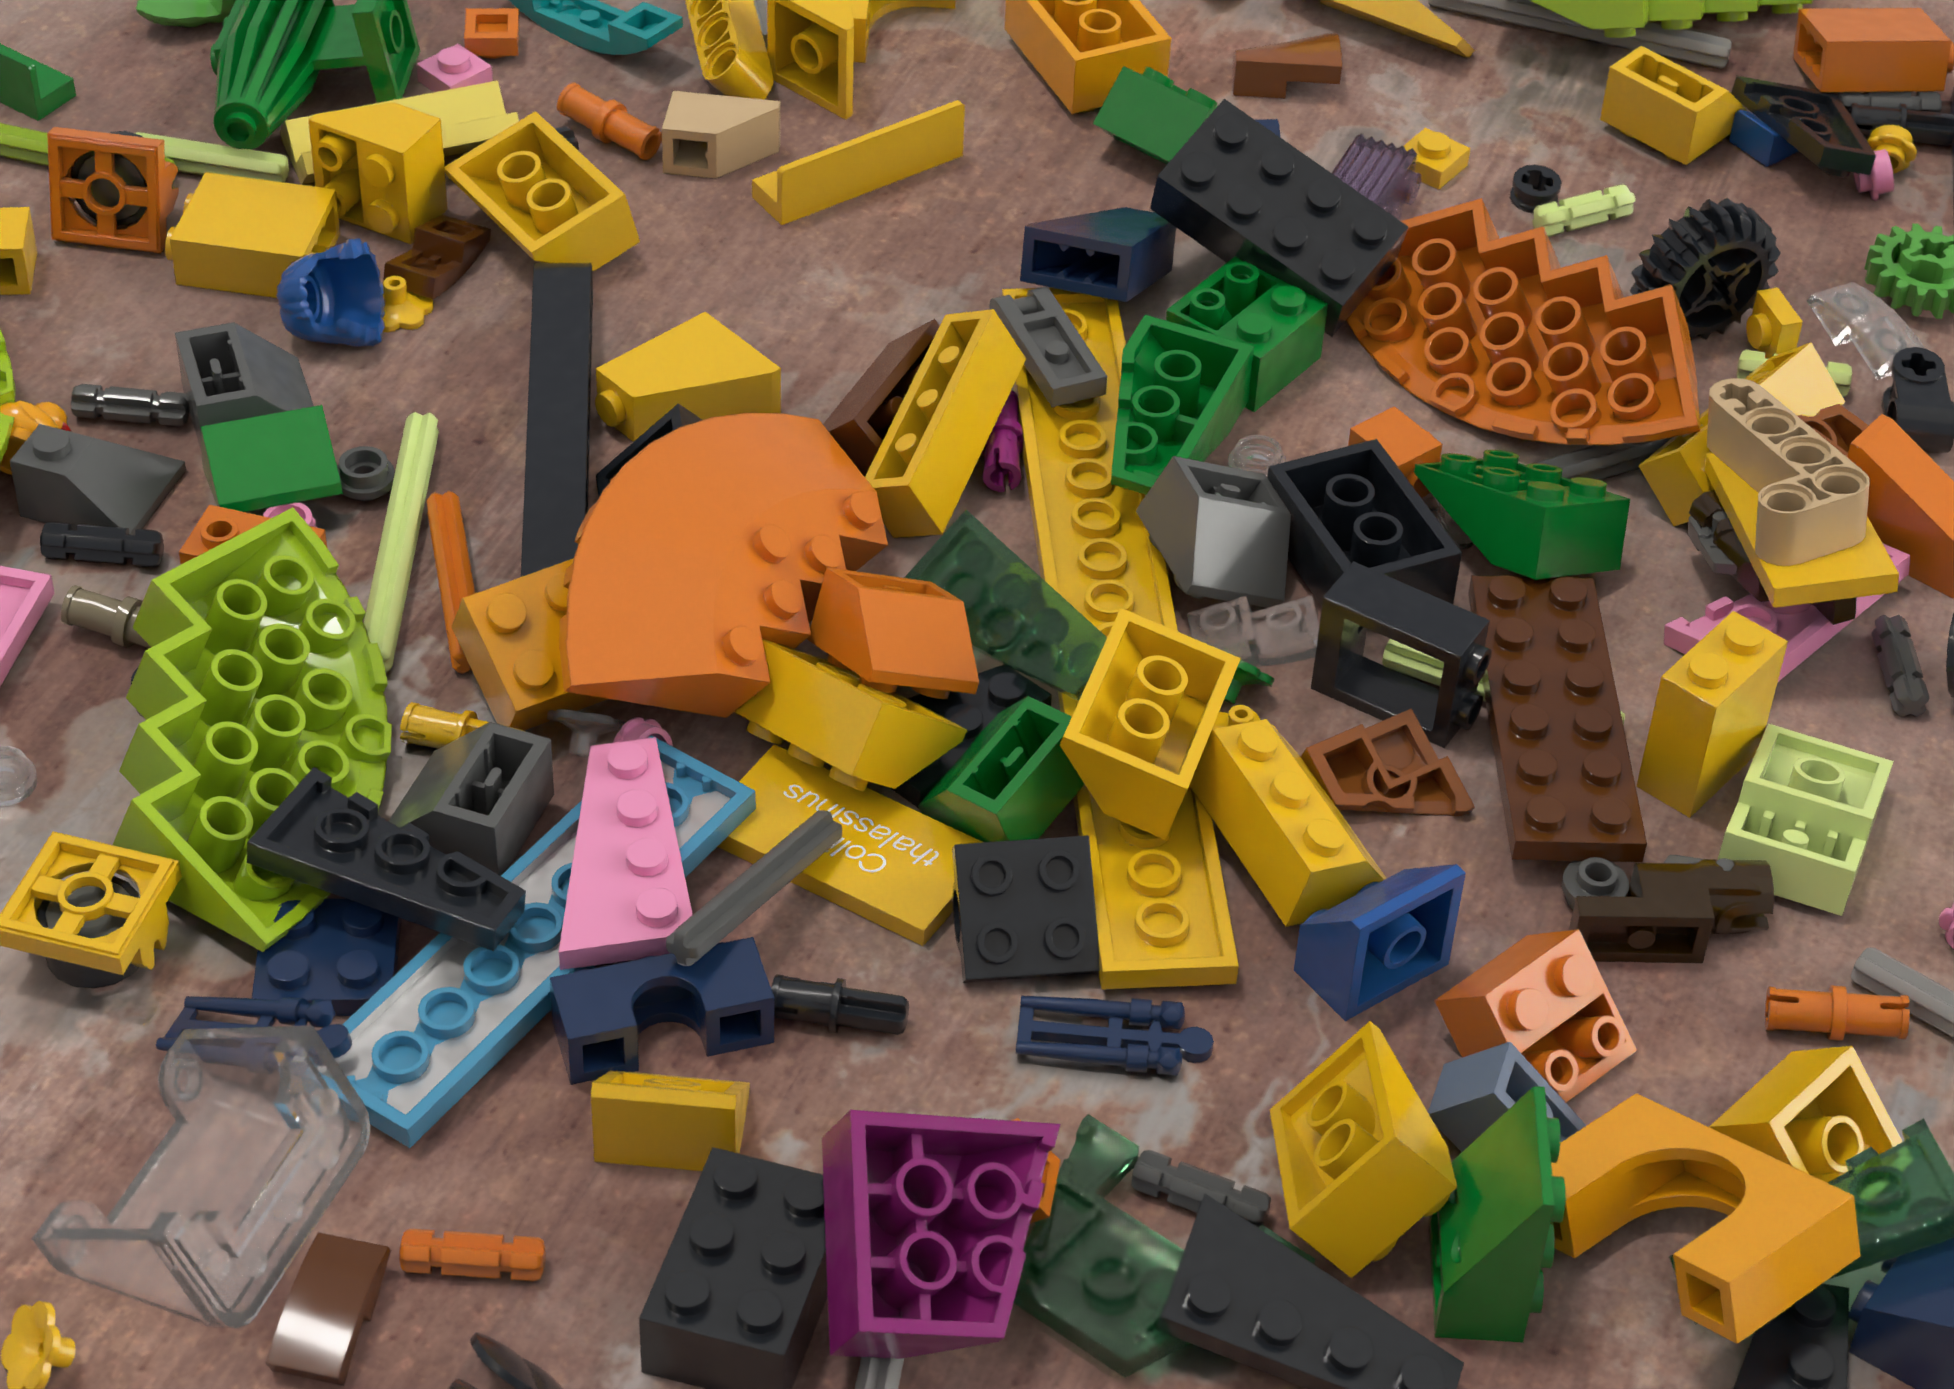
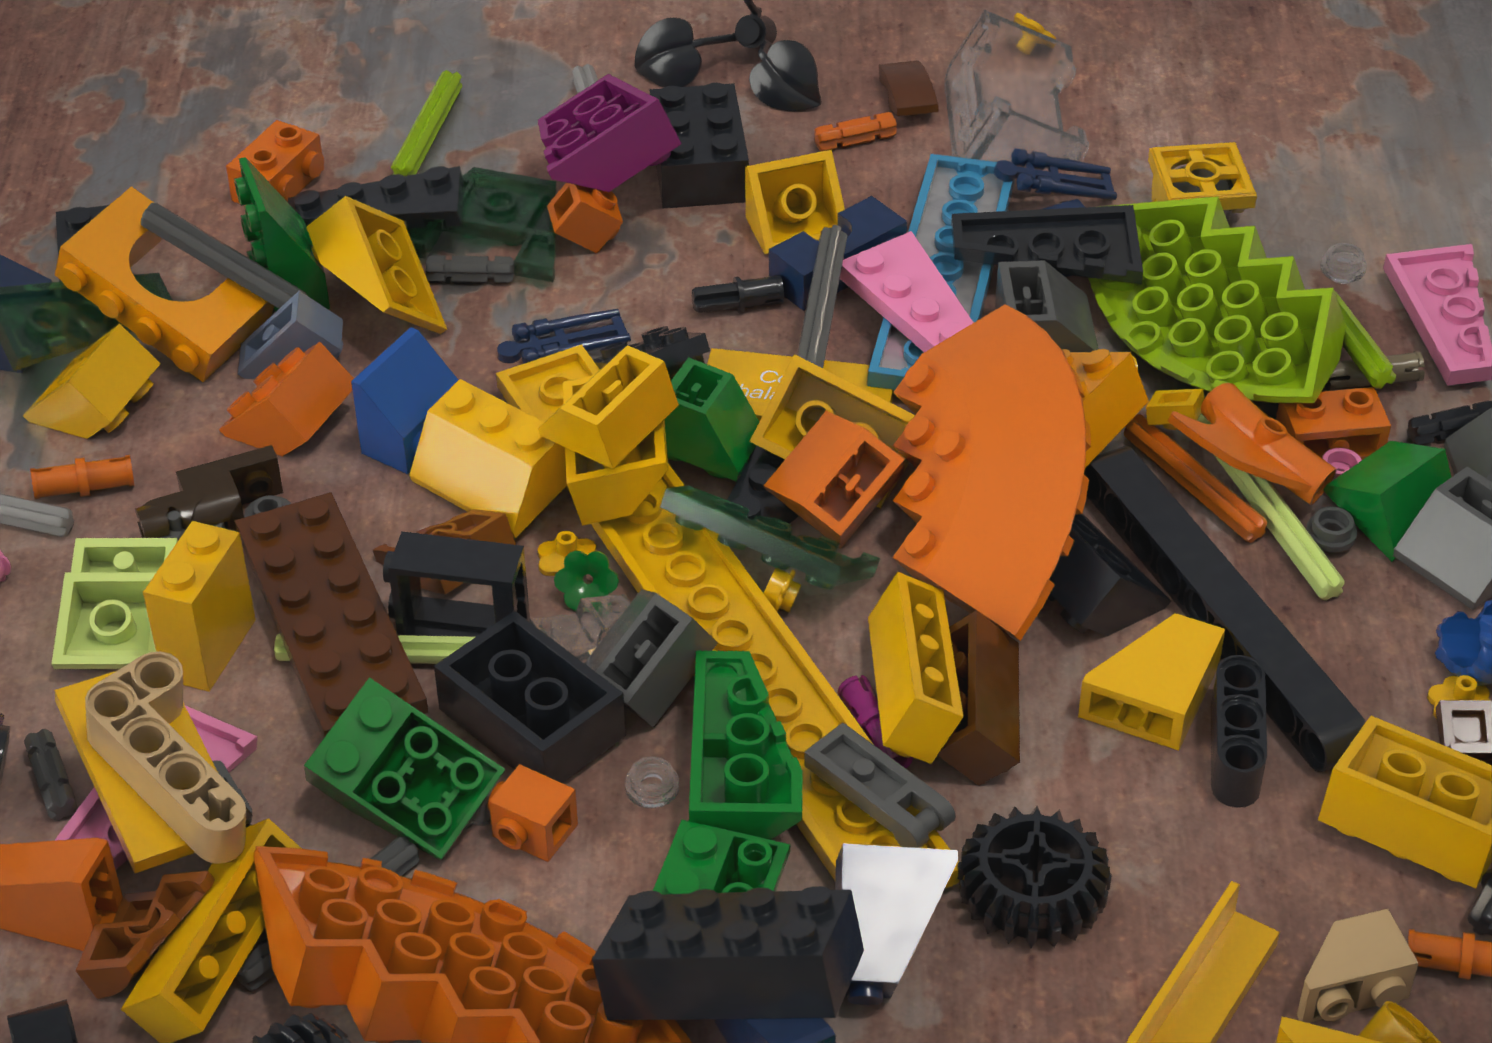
camera: 160 degrees right, 0 degrees up
none -> dark grey axle [140,203,308,308]
none -> yellow slope [538,345,679,469]
none -> black gear [957,806,1112,948]
none -> yellow plate [1146,389,1204,430]
none -> orange pin [1168,383,1337,505]
none -> black beam [1211,655,1267,808]
none -> lime axle [1335,291,1396,389]

